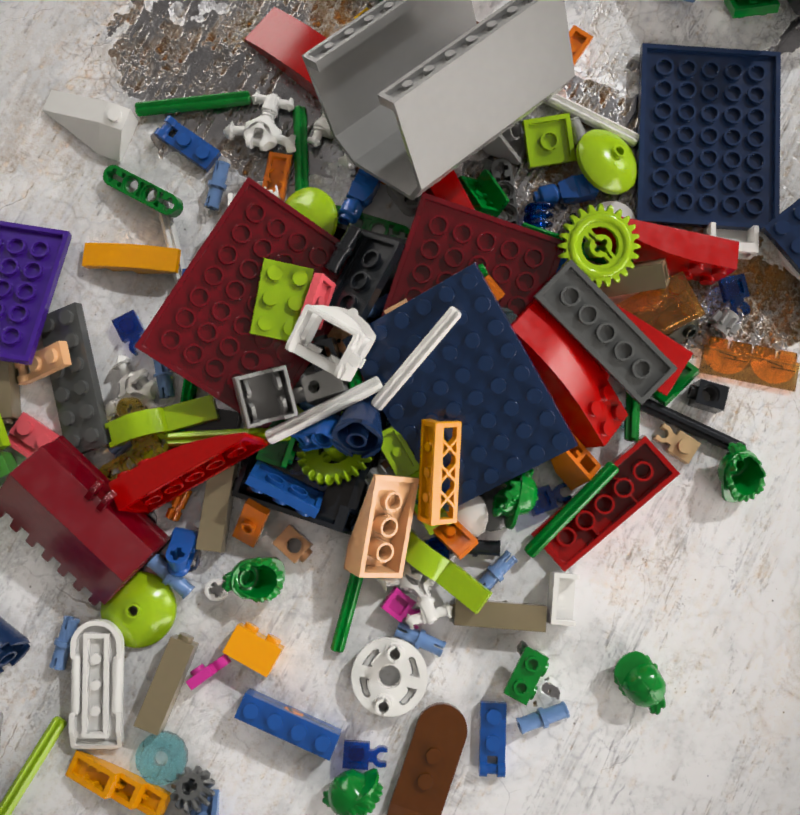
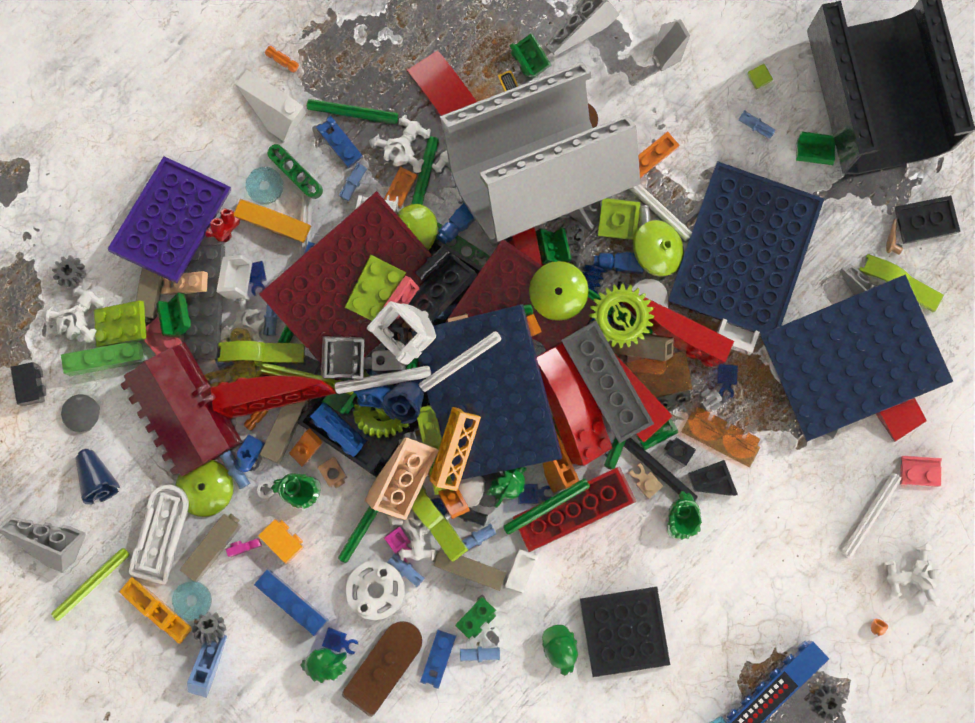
camera: 20 degrees right, 0 degrees up
medium blue pin [49,616,80,670] -> none
none -> green bracket [156,293,191,338]
none -> red hips [205,208,240,242]
none -> white panel [217,255,252,299]
none -> clear light blue tile [246,167,284,204]
none -> orange axle [265,46,299,73]
none -> lime dish [529,261,588,320]
none -> black plate [580,586,671,677]
none -> black wing [688,460,738,496]

